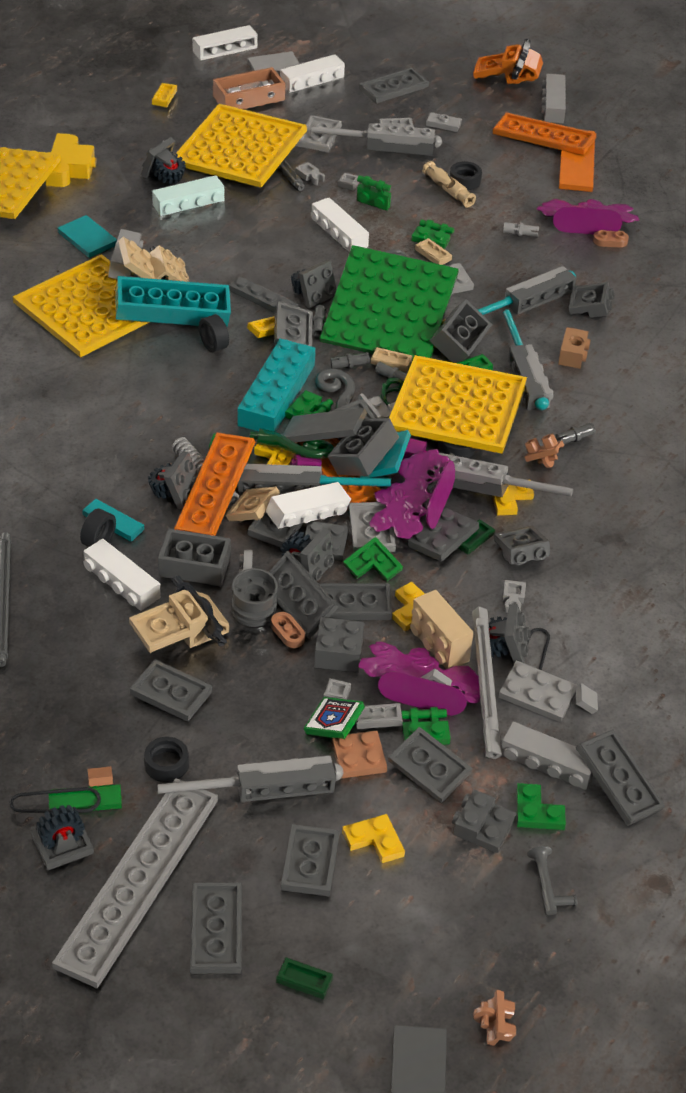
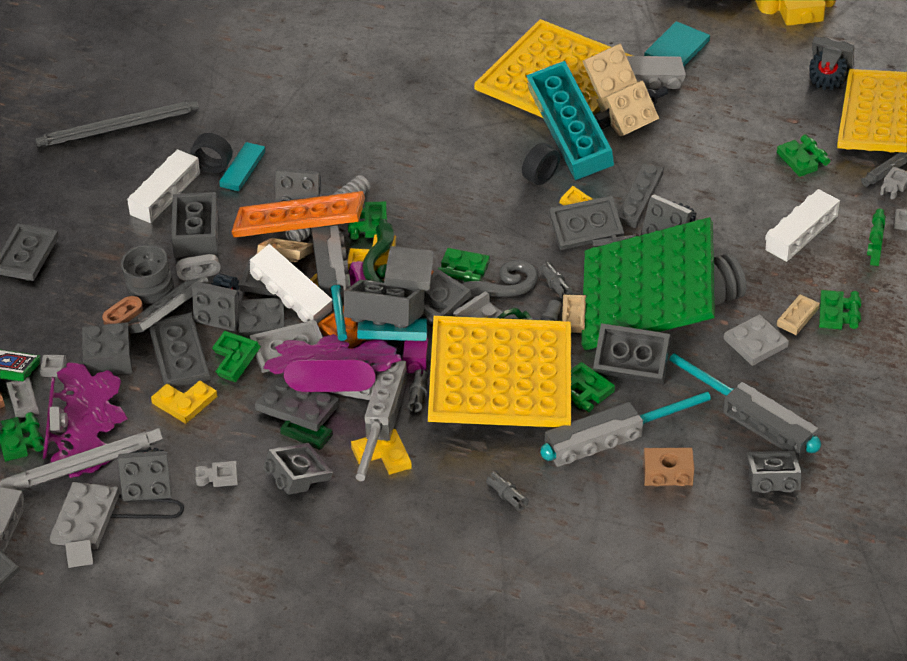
camera: 80 degrees right, 0 degrees up
tan piece [129,575,229,653] -> none
light aqua brick [152,175,224,216] -> none
teal brick [237,338,316,432] -> none
tan brick [410,589,474,669] -> none
light grey pin [503,222,539,237] -> none
nougat hips [525,433,564,468] -> none
none -> green plate [777,134,830,177]

